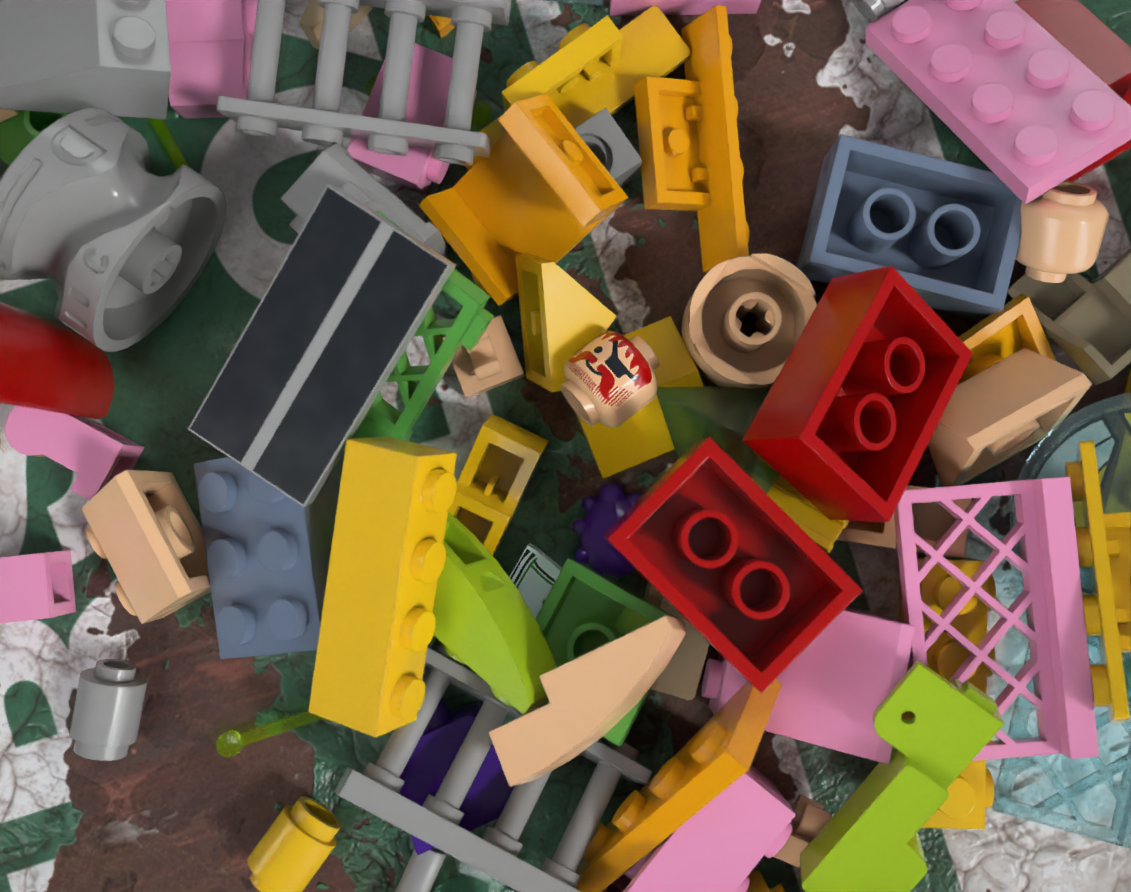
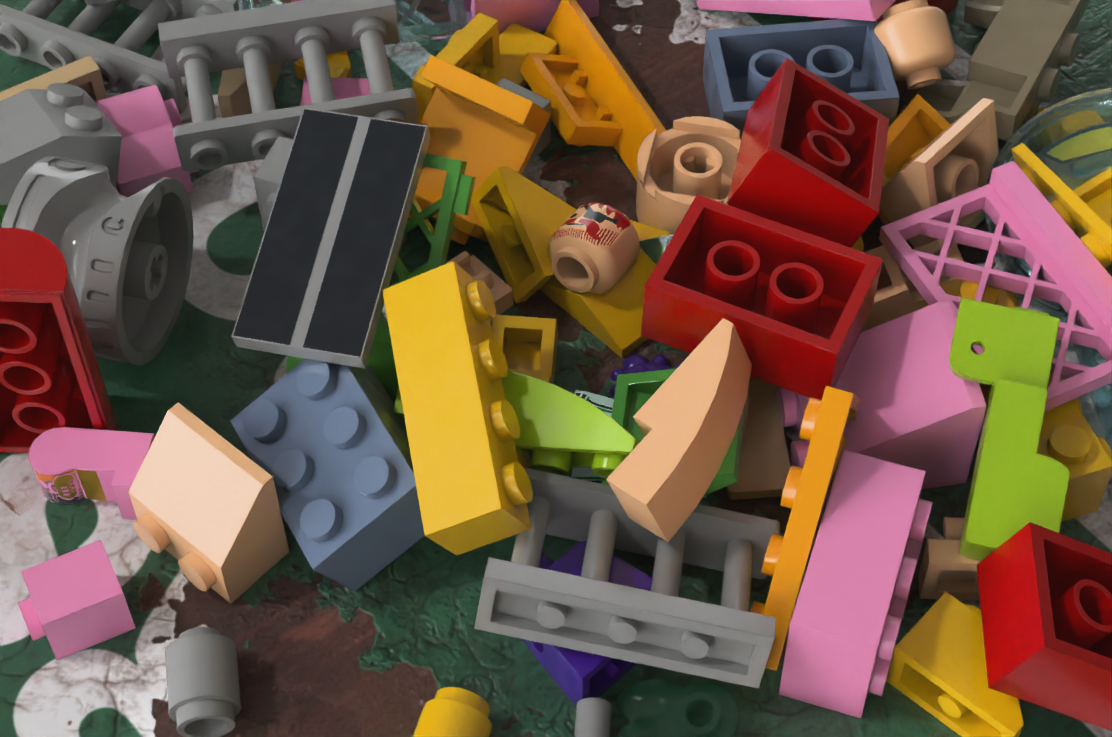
camera: 20 degrees left, 35 degrees down
clear neon green hinge [216,711,333,758] -> none

